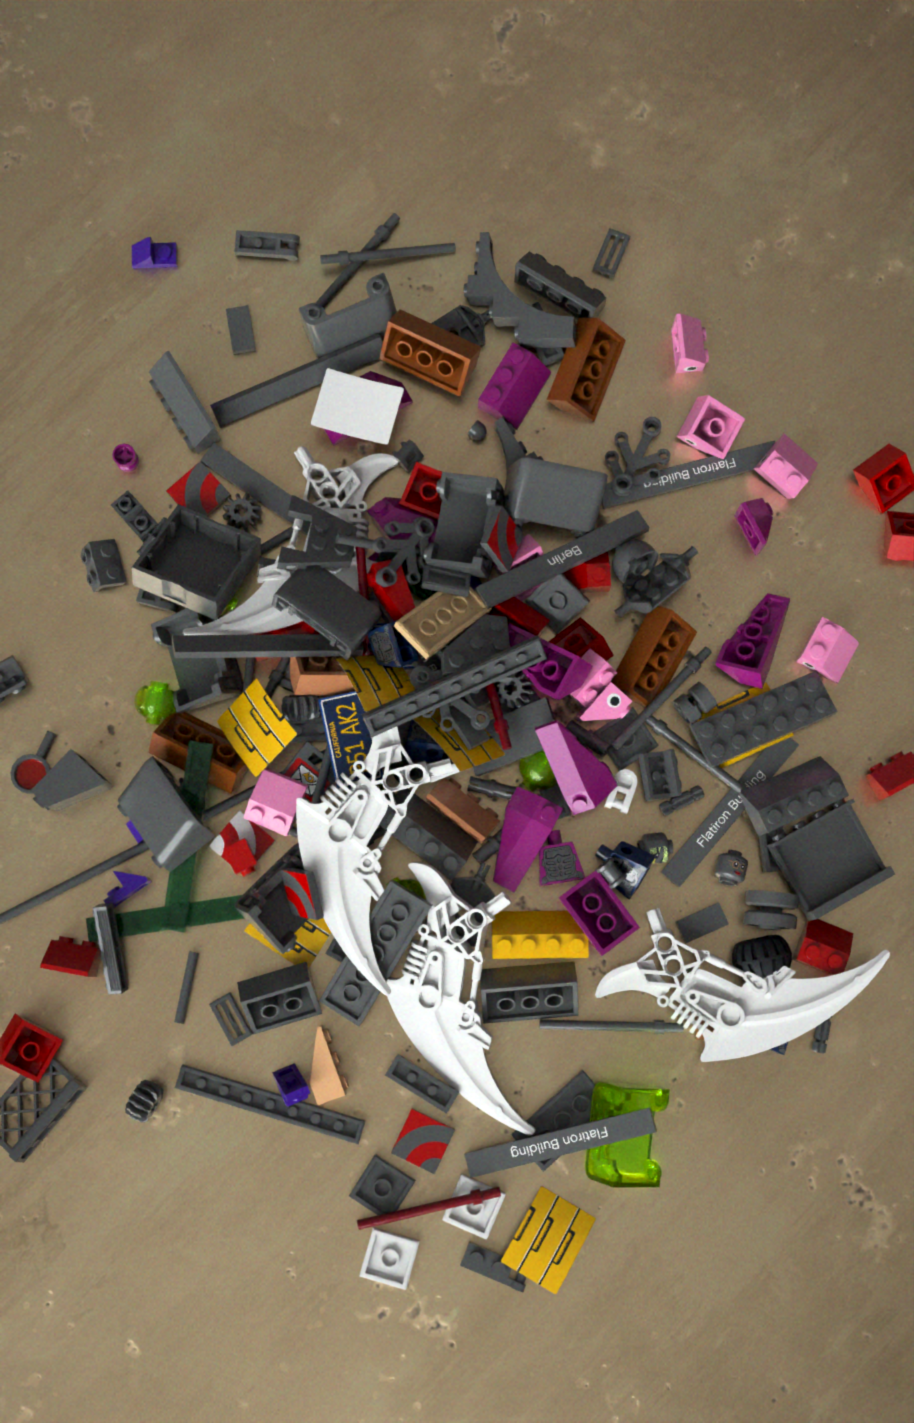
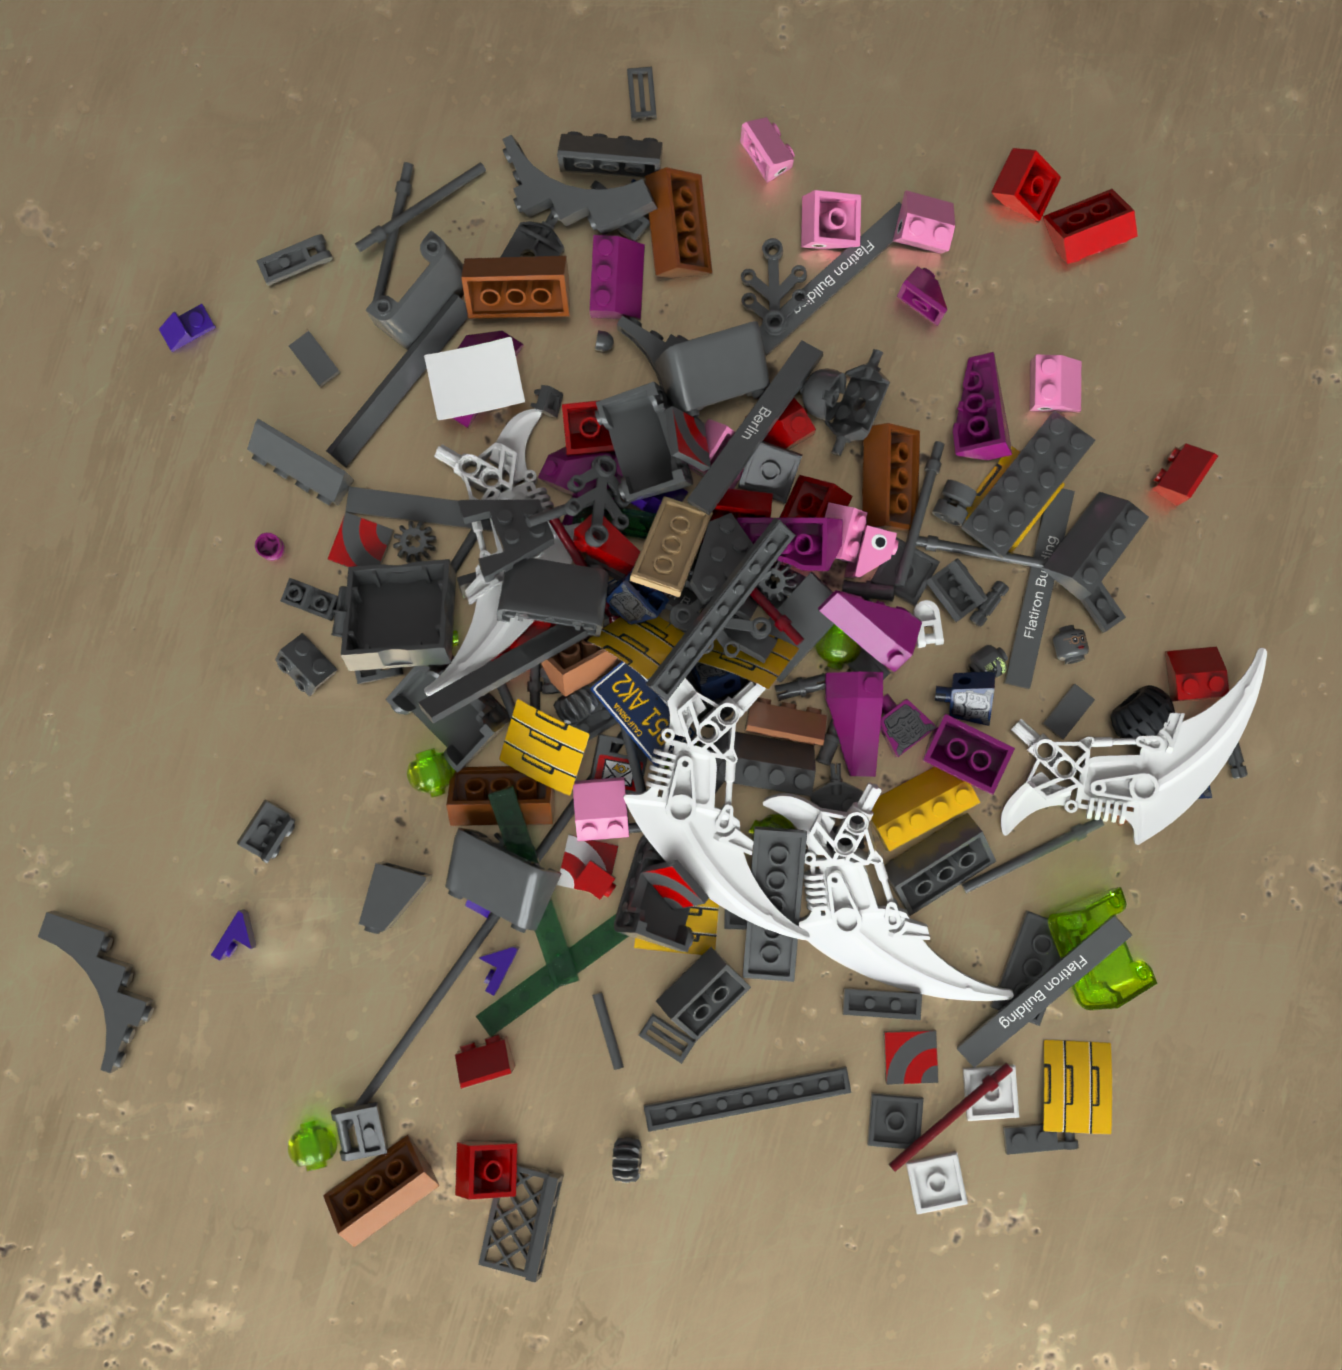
camera: 30 degrees left, 5 degrees up
piece [10,731,56,794] -> none
dark grey piece [93,903,128,995] -> none
dark purple slope [272,1063,310,1107] -> none
light nougat slope [310,1026,349,1105] -> none
dark grey tile [421,565,471,597] -> none
dark grey bush [596,857,627,889] -> none
dark grey wheel [743,890,799,930] -> none
dark grey panel [767,798,895,921] -> none

